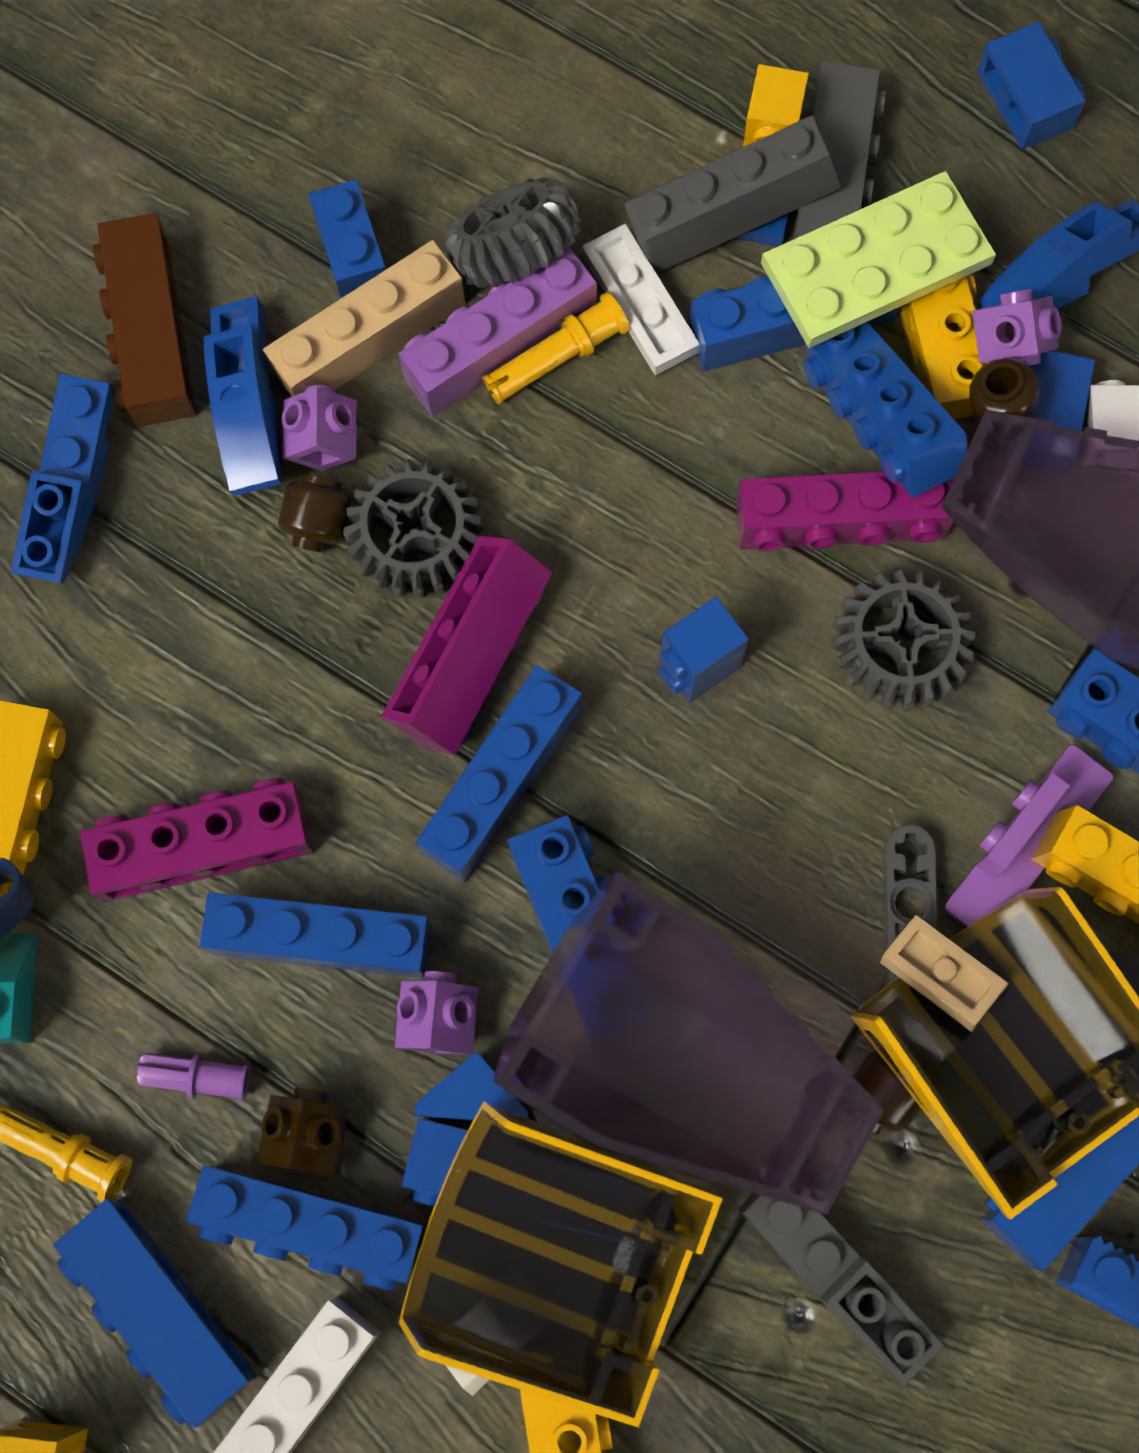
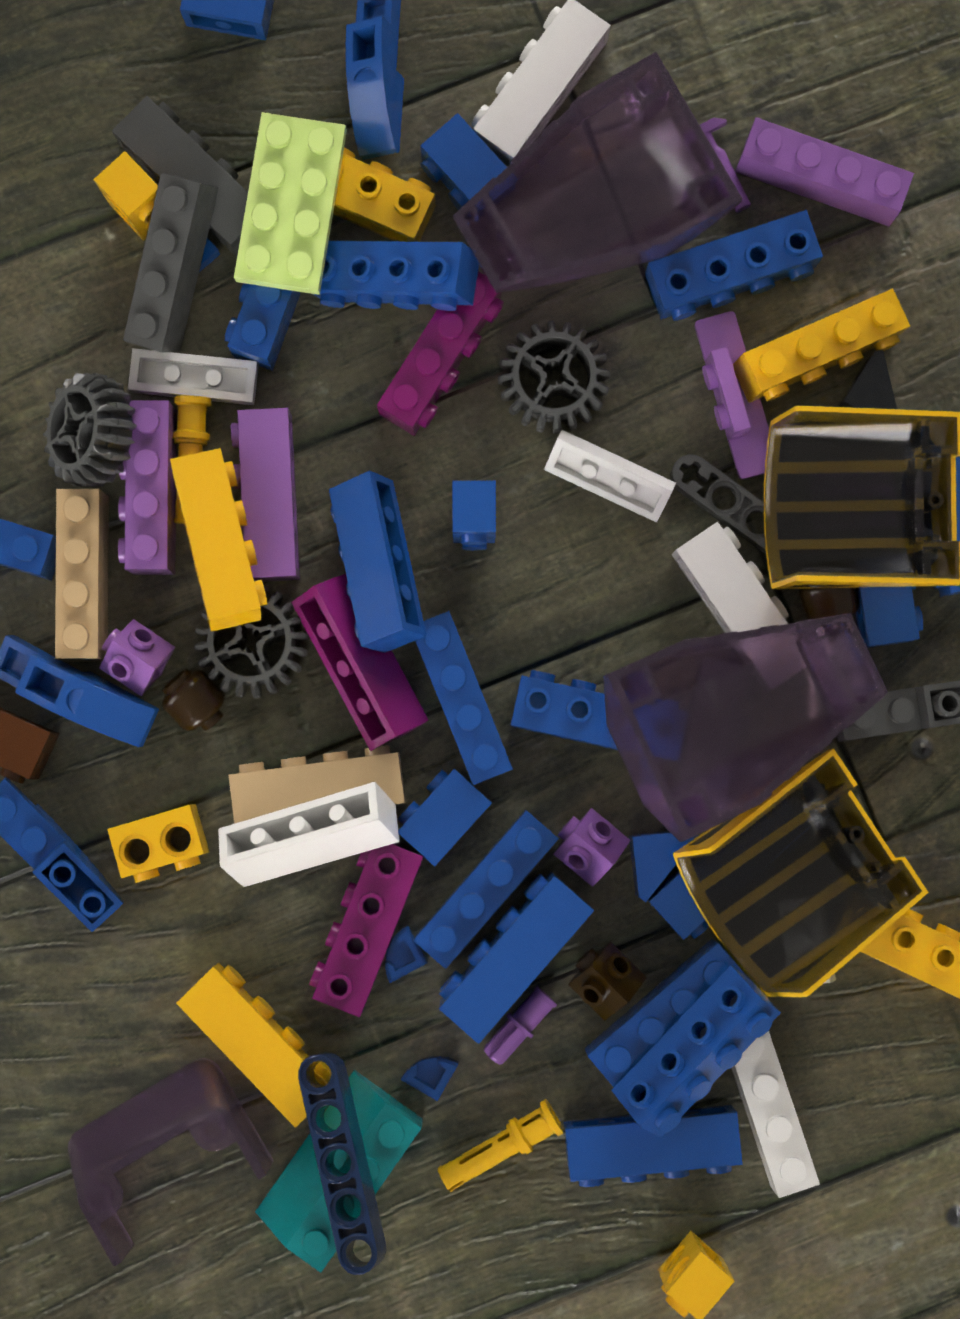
camera: 60 degrees left, 10 degrees up
tan plate [880,915,1008,1032] -> none
dark brown head [969,358,1042,437] -> none
medium lavender brick [972,289,1062,366] -> none
none -> yellow brick [107,804,209,883]
none -> yellow brick [170,448,268,632]
none -> white brick [218,782,399,887]
none -> tan brick [228,745,406,824]
none -> medium lavender brick [231,408,300,582]
none -> blue brick [329,470,427,653]
none -> blue tile [385,925,428,983]
none -> blue brick [397,769,492,866]
none -> blue tile [401,1056,459,1101]
none -> blue brick [439,872,594,1044]
none -> white plate [544,430,676,522]
none -> blue brick [611,965,781,1138]
none -> white brick [672,522,814,692]
none -> blue brick [848,555,923,649]

